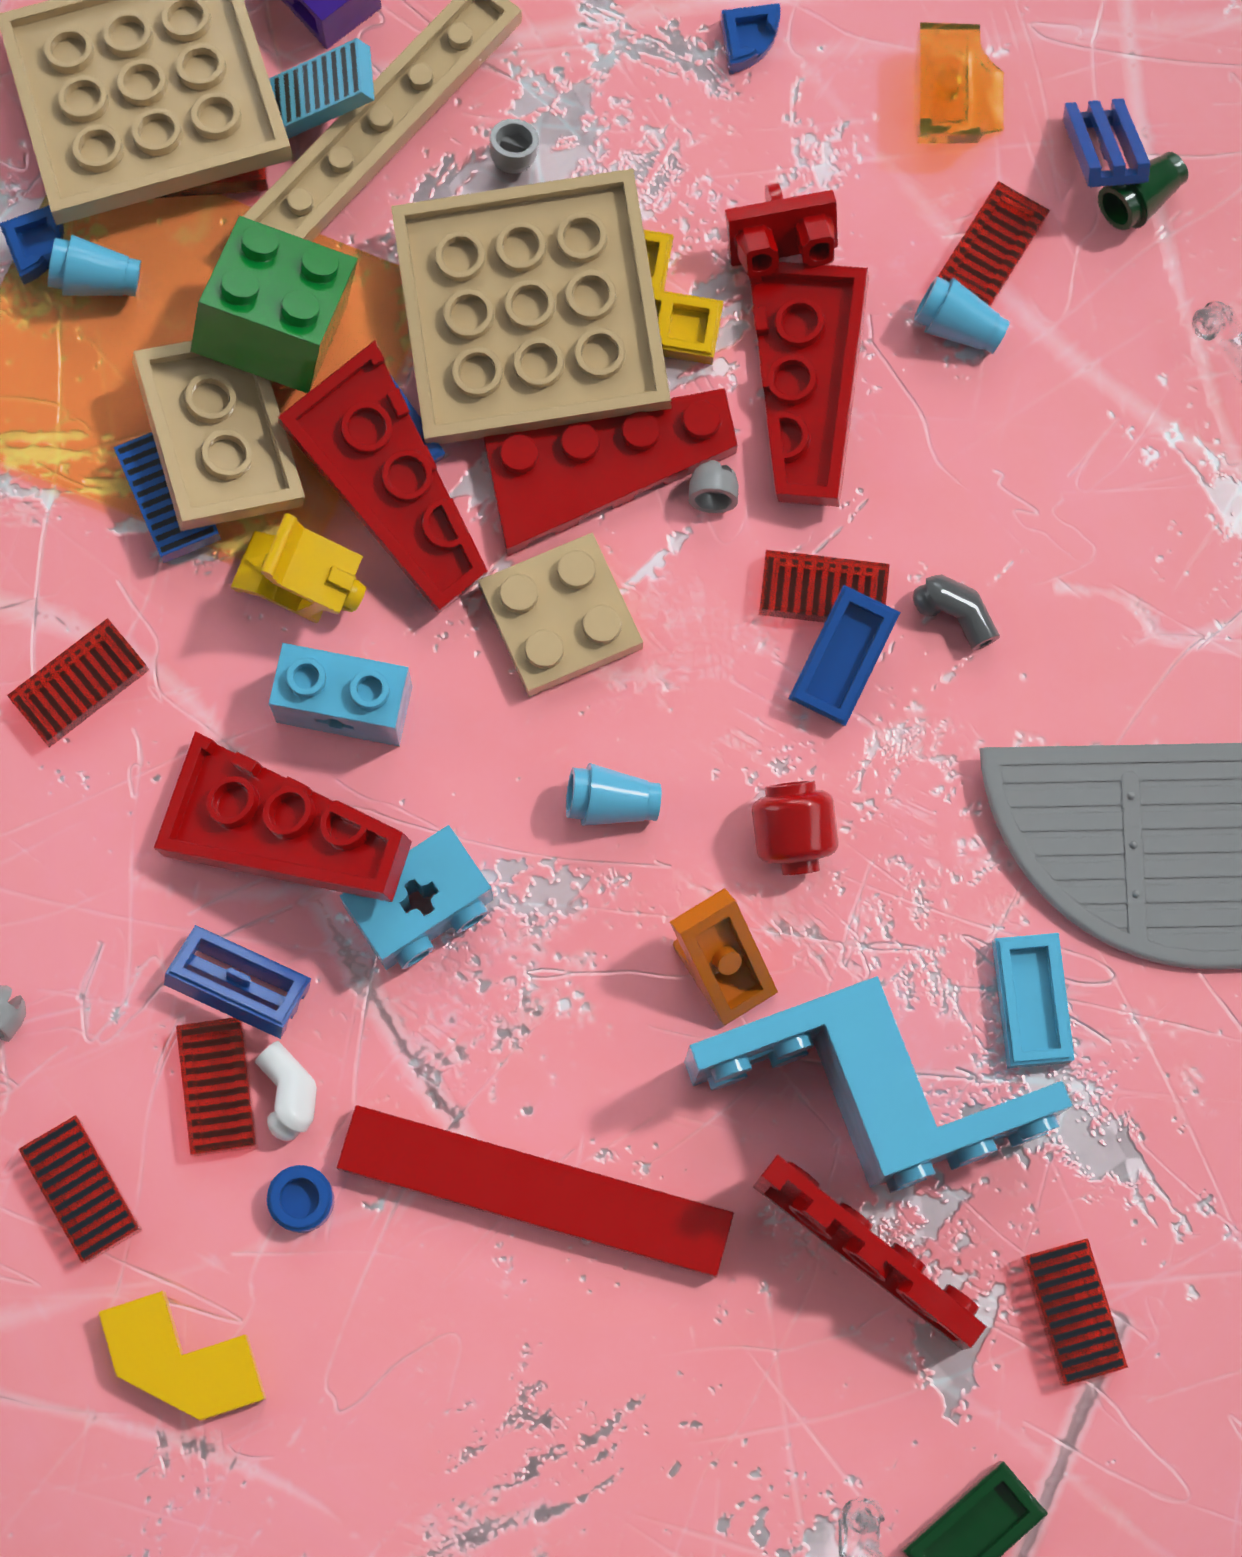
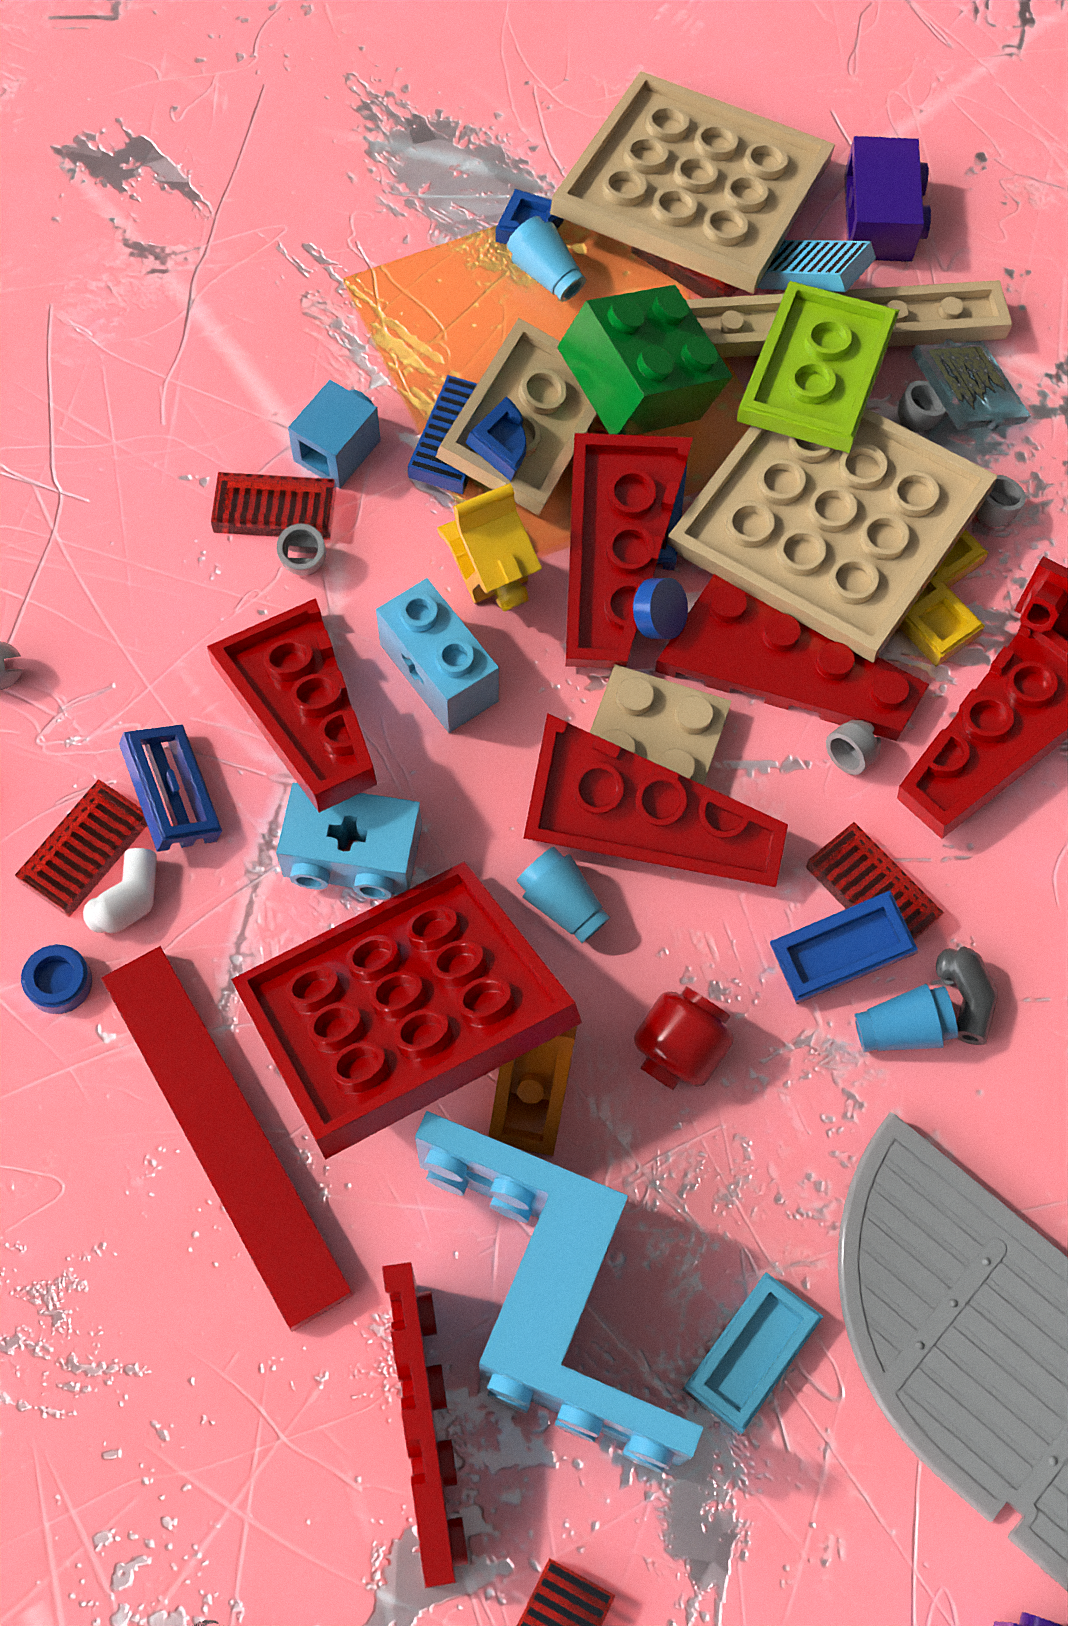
camera: 45 degrees right, 10 degrees down
none -> red plate [231,861,582,1160]
none -> light grey hinge [276,524,326,576]
none -> dark azure brick [288,380,381,489]
none -> blue tile [466,396,527,481]
none -> red wing [523,713,788,888]
none -> blue tile [633,578,688,639]
none -> lime tile [737,281,900,453]
none -> dark azure cone [854,983,958,1053]
none -> clear light blue piece [911,339,1031,431]
none -> light grey hinge [976,475,1026,527]

